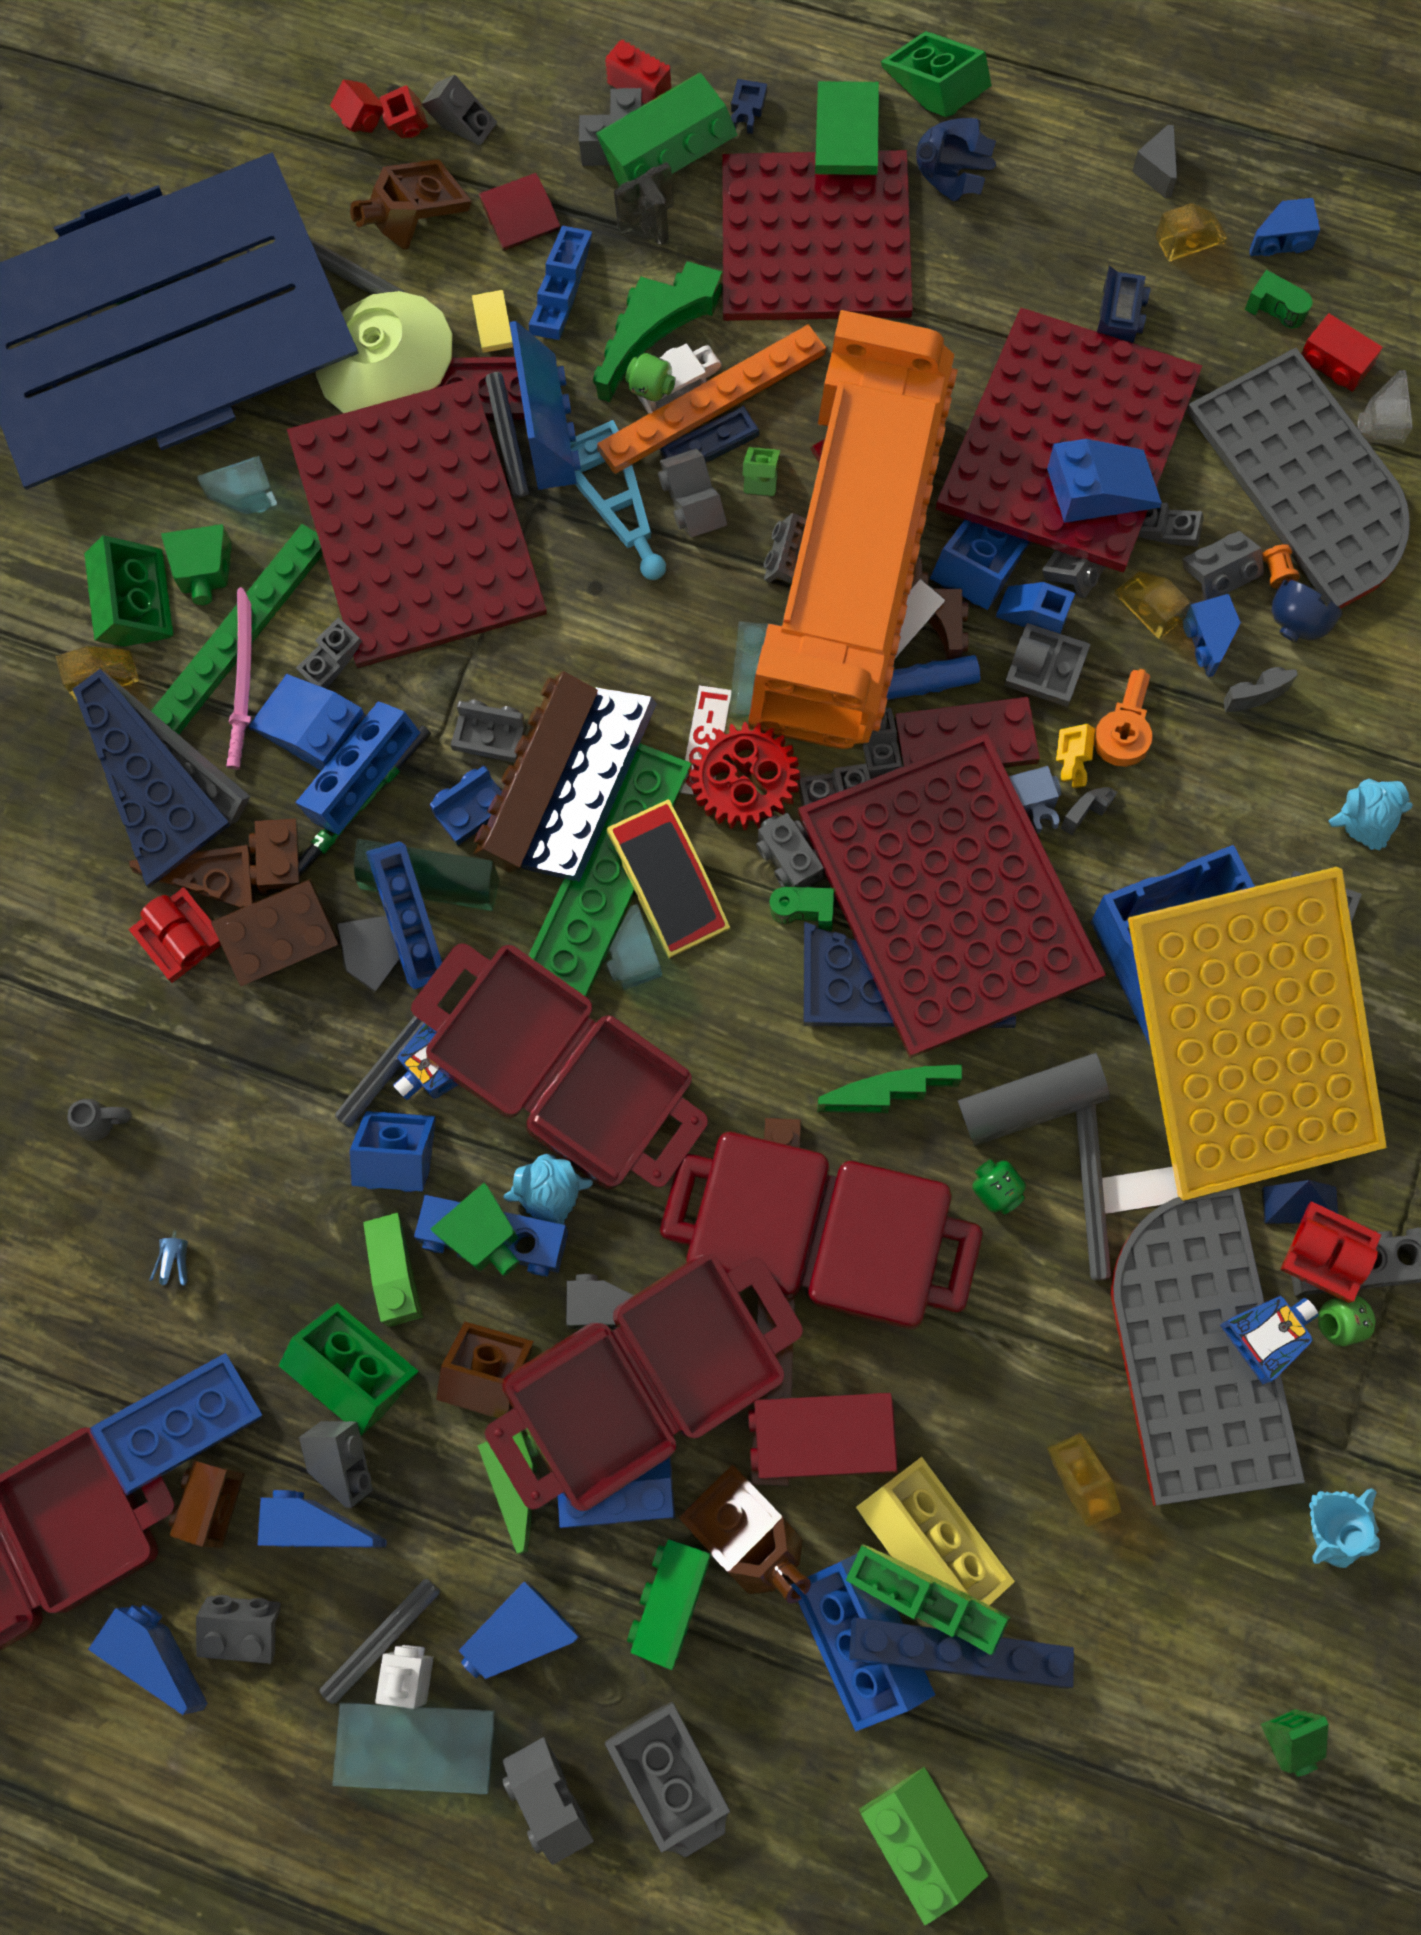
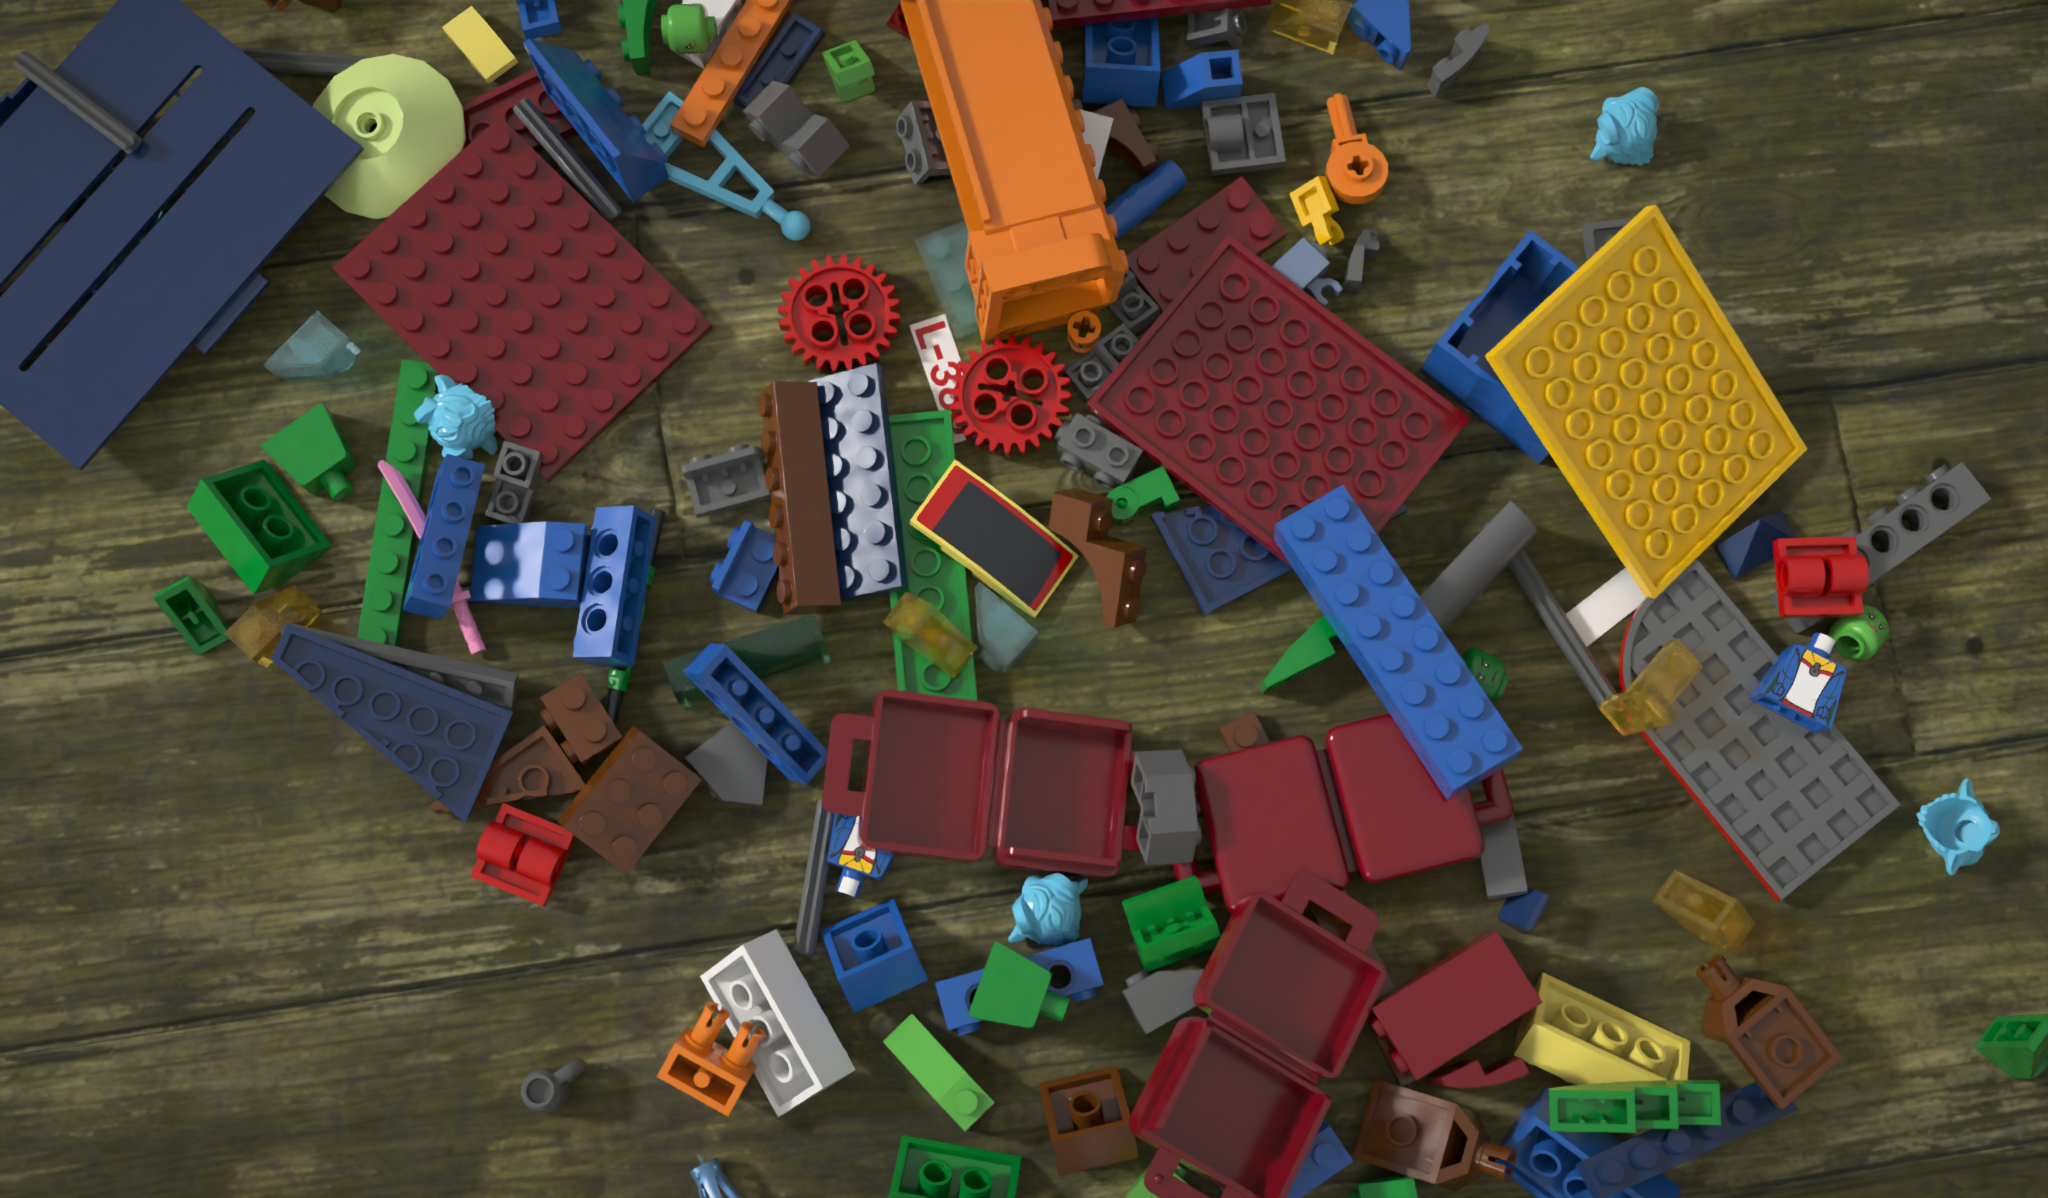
camera: 35 degrees left, 5 degrees up
none -> dark grey axle [13,51,142,154]
none -> green slope [153,576,232,656]
none -> blue brick [402,454,485,620]
none -> medium azure hair [414,374,498,459]
none -> orange brick [657,1002,765,1116]
none -> white slope [700,929,856,1117]
none -> red gear [778,254,901,374]
none -> clear yellow slope [883,592,977,678]
none -> reddish brown arch [1048,488,1146,628]
none -> orange bush [1067,311,1101,355]
none -> green bracket [1122,876,1221,972]
none -> dark grey brick [1131,749,1201,865]
none -> blue brick [1274,485,1523,801]
none -> dark red slope [1426,1058,1529,1088]
none -> dark grey slope [1480,814,1528,900]
none -> dark blue slope [1498,888,1549,933]
none -> clear yellow bracket [1598,638,1703,736]
none -> reddish brown plate [1695,954,1843,1110]

